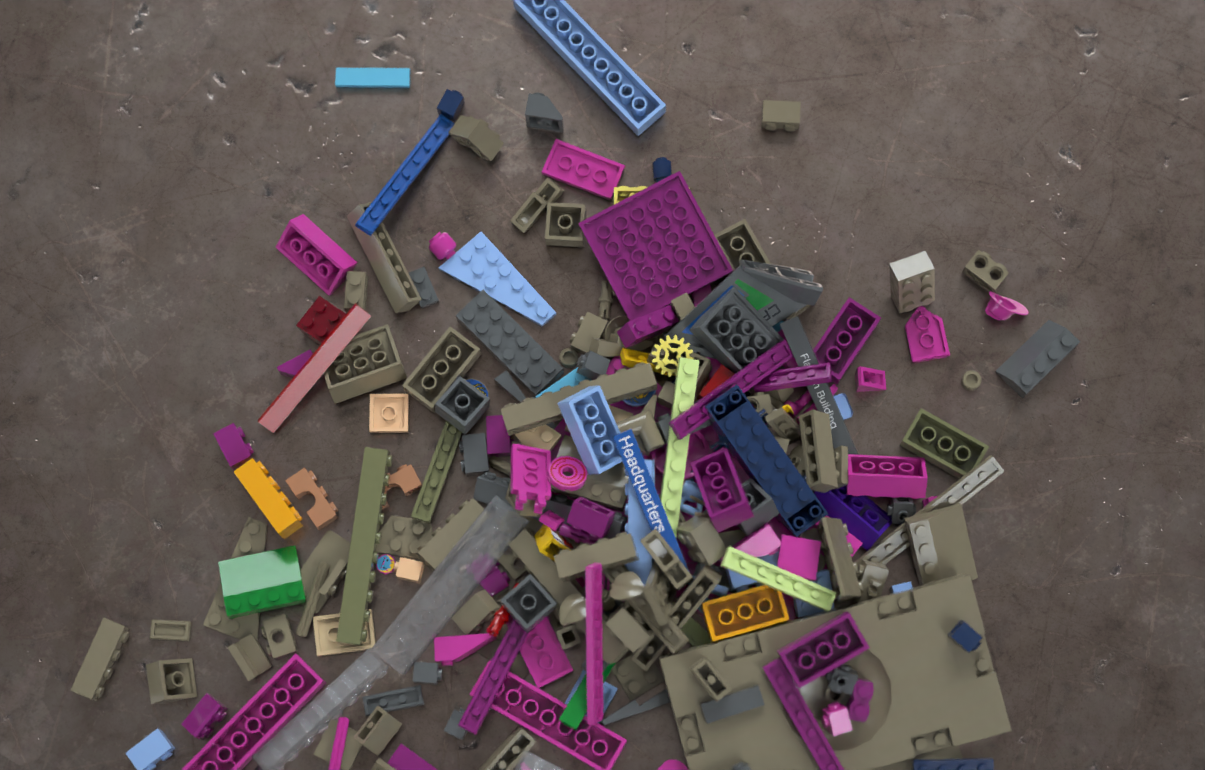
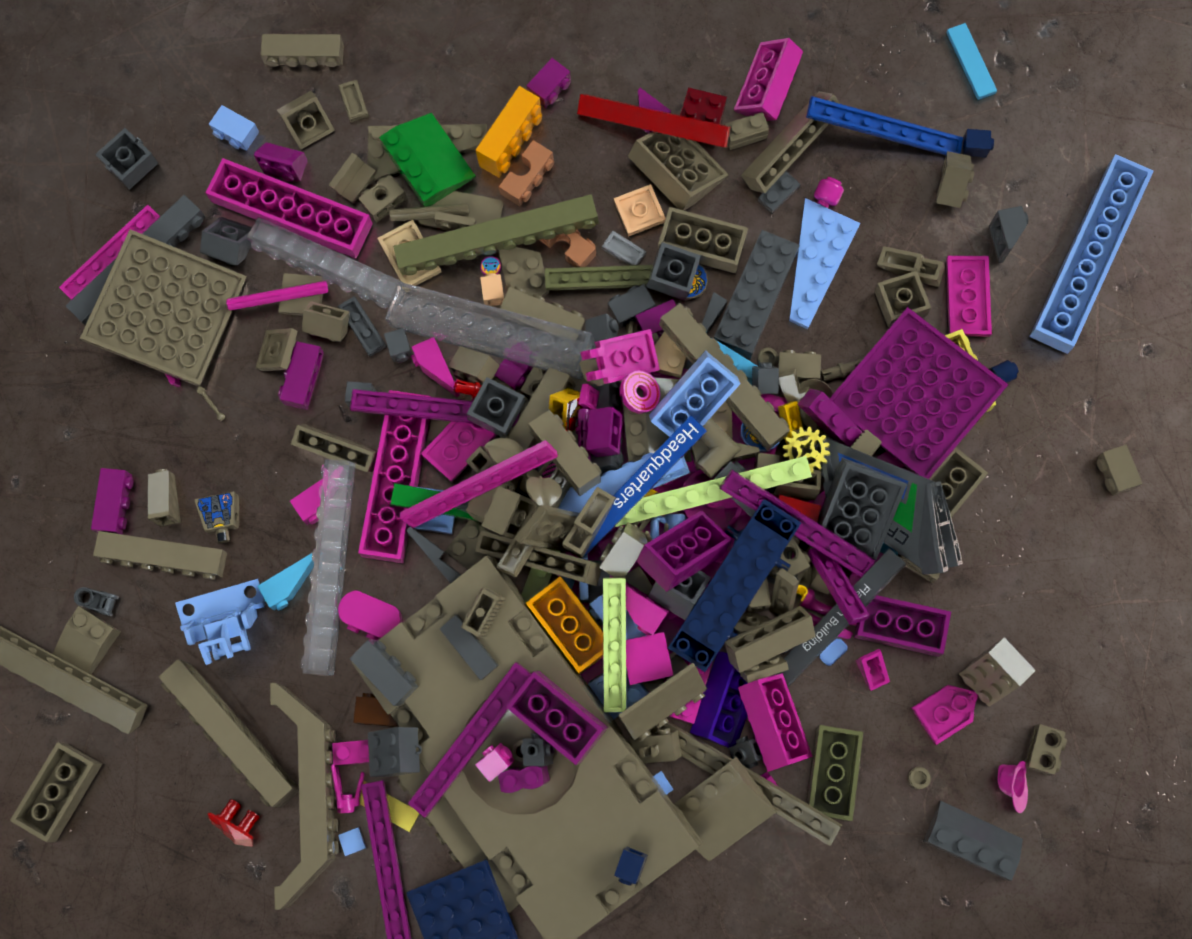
camera: 70 degrees right, 0 degrees up
none -> light grey tile [602,231,646,266]

